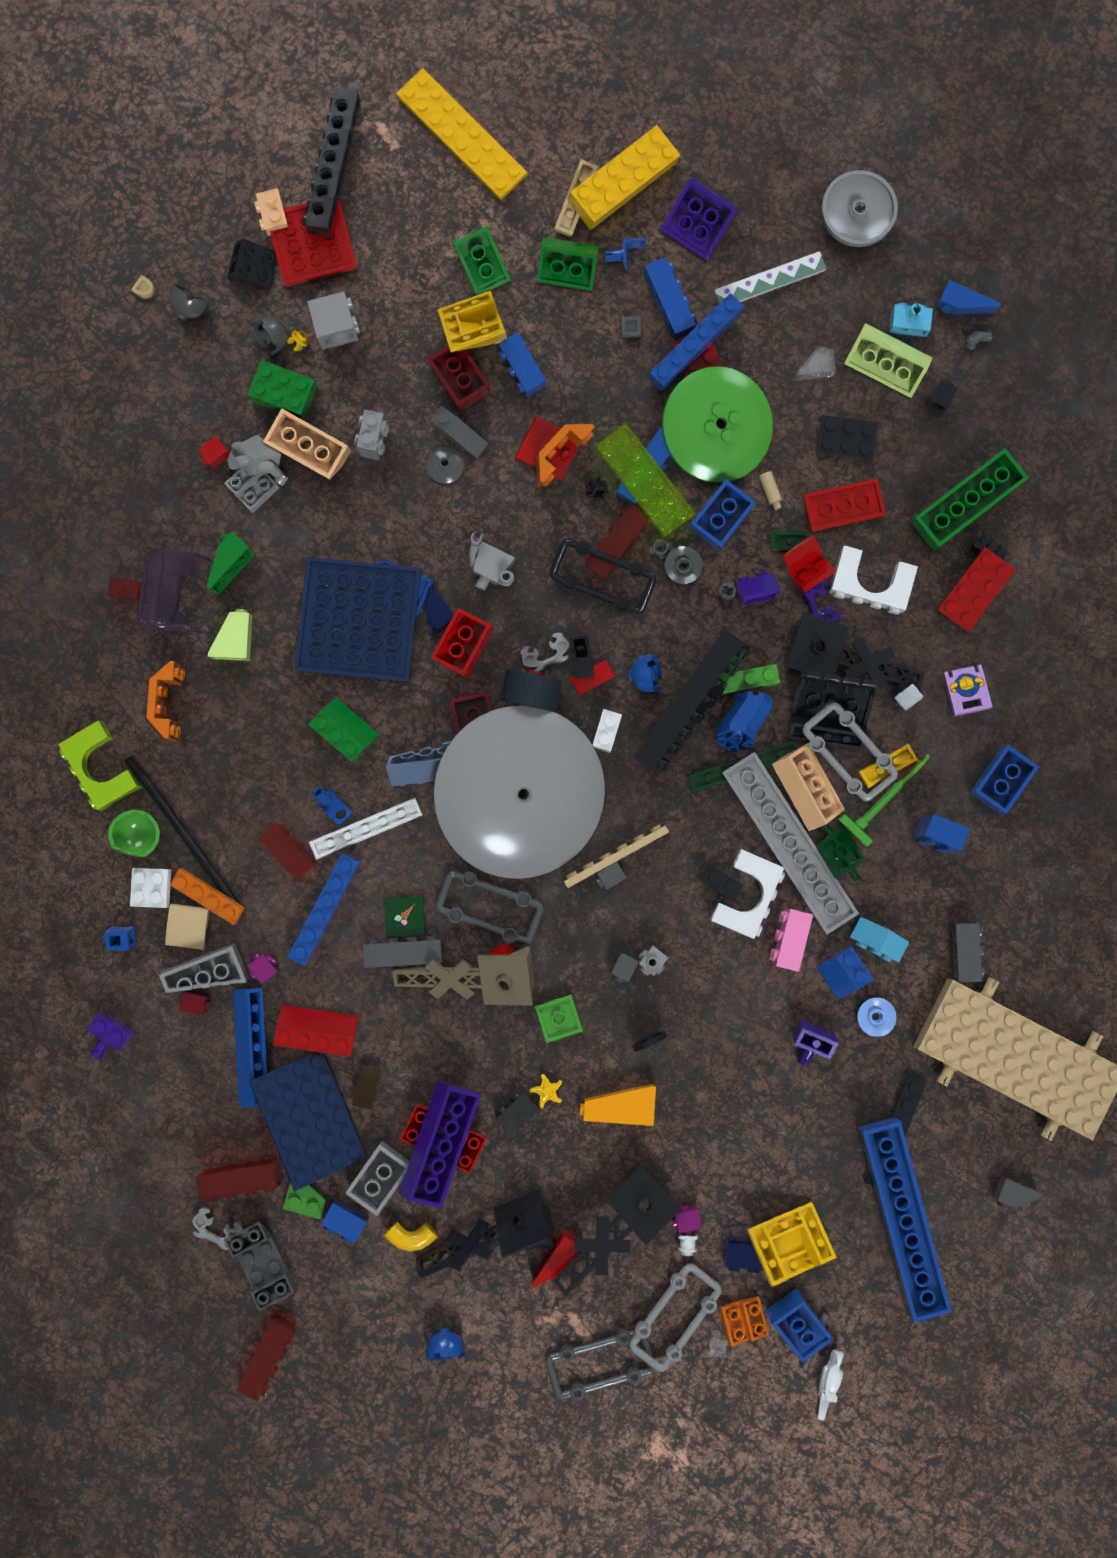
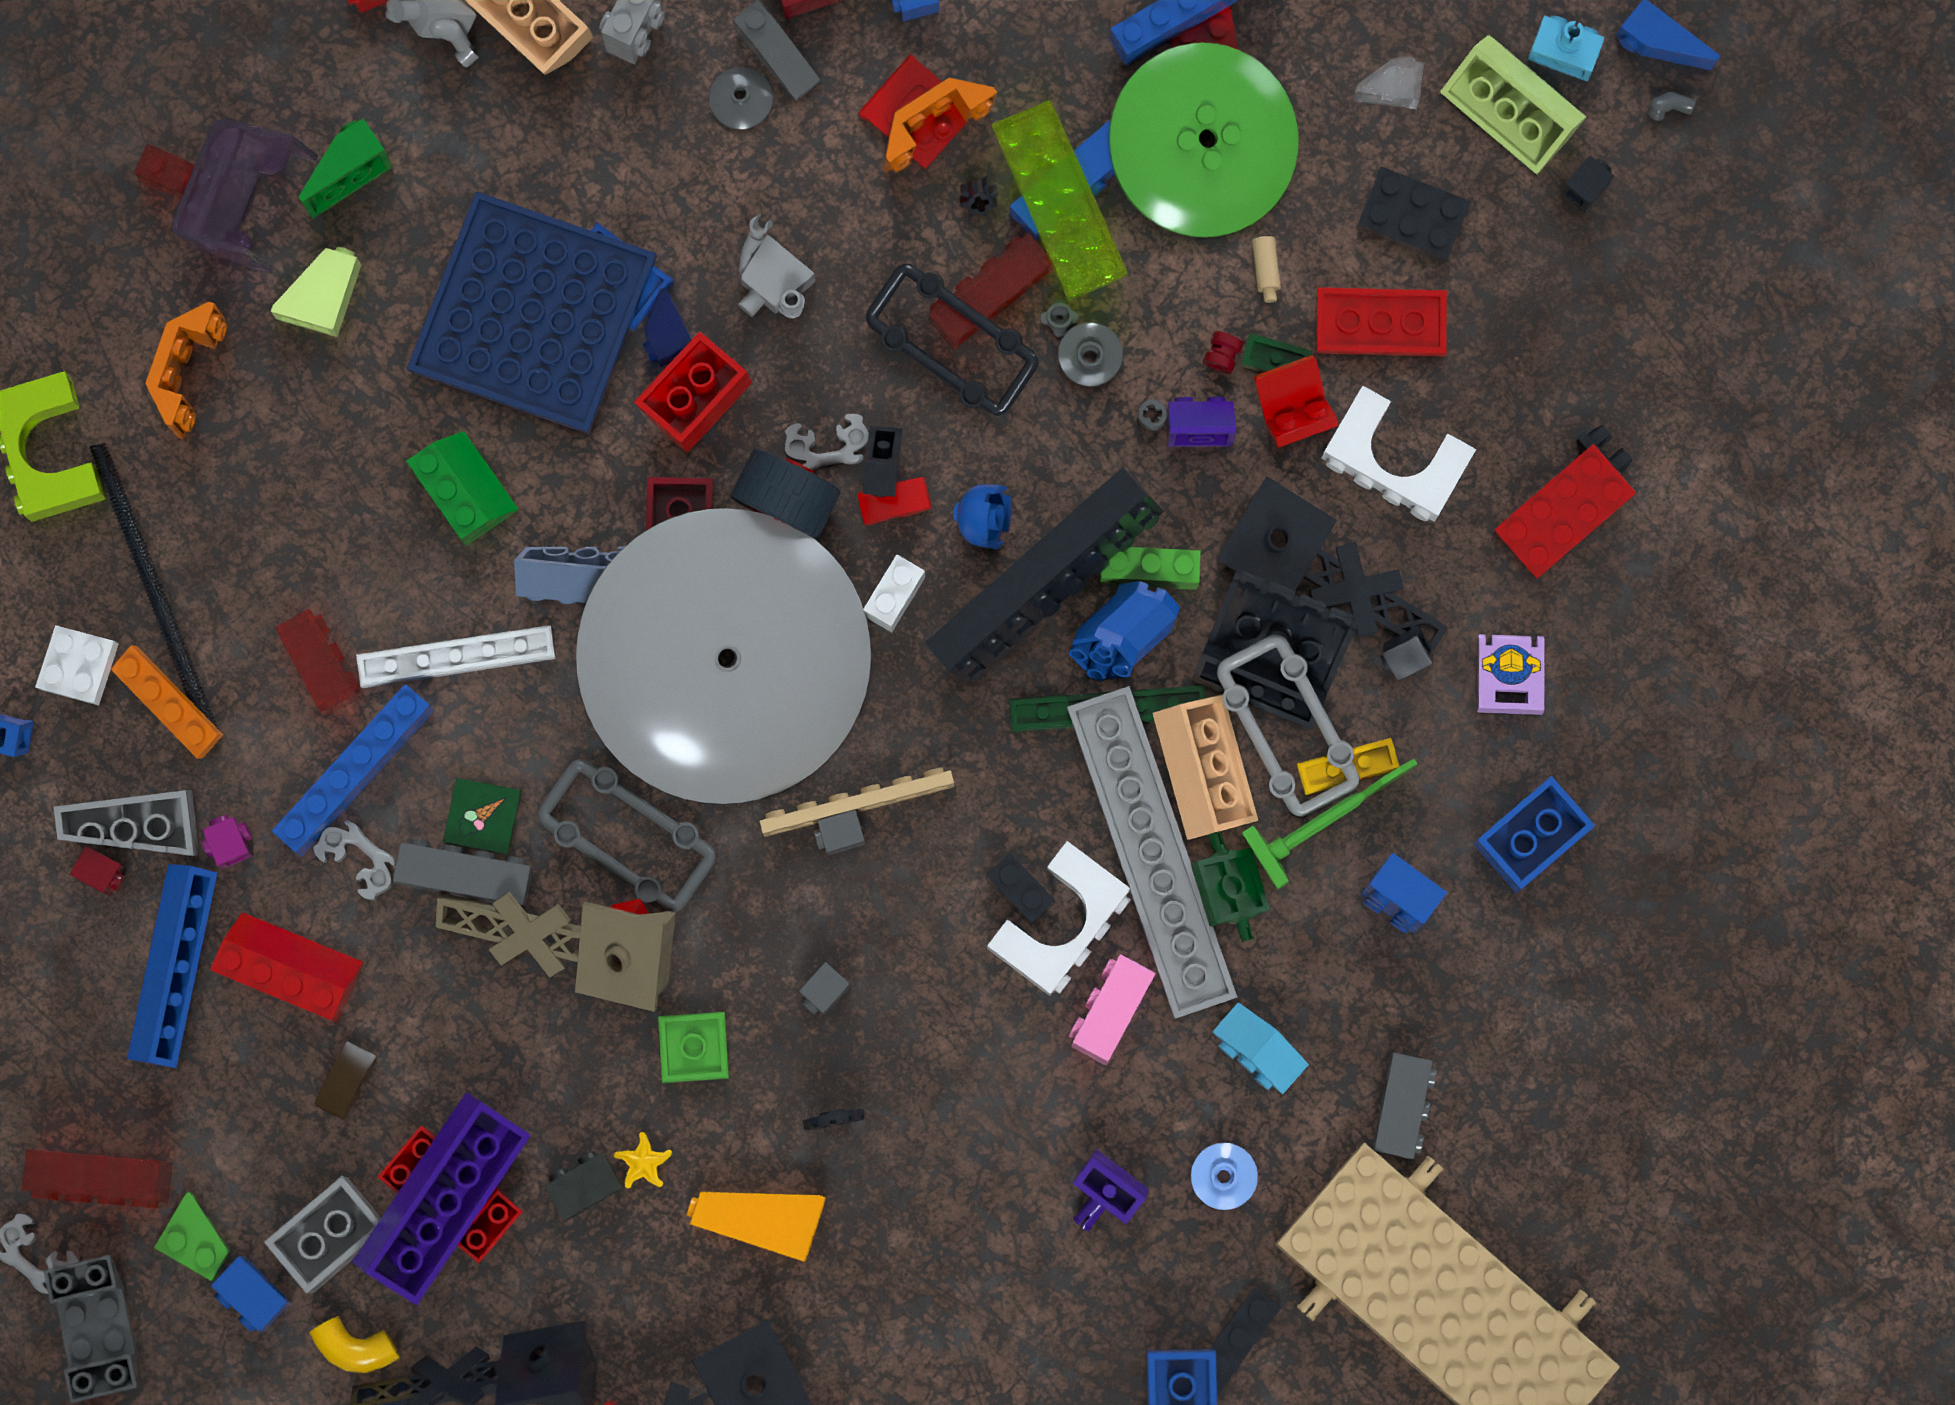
camera: 15 degrees right, 5 degrees down
bright green cylinder [108,809,160,858] -> none
tan slope [165,904,209,950] -> none
light grey slope [224,468,280,513] -> none
dark blue plate [249,1052,366,1191] -> none
blue bracket [313,787,353,825] -> none
light grey brick [638,945,668,976] -> none
blue brick [689,480,756,551] -> none
dark purple helmet [802,578,841,622] -> none
blue slope [816,946,874,999] -> none
green brick [911,448,1029,551] -> none
none -> light grey helmet [313,821,397,901]
none -> dark red wheel [1202,331,1244,374]

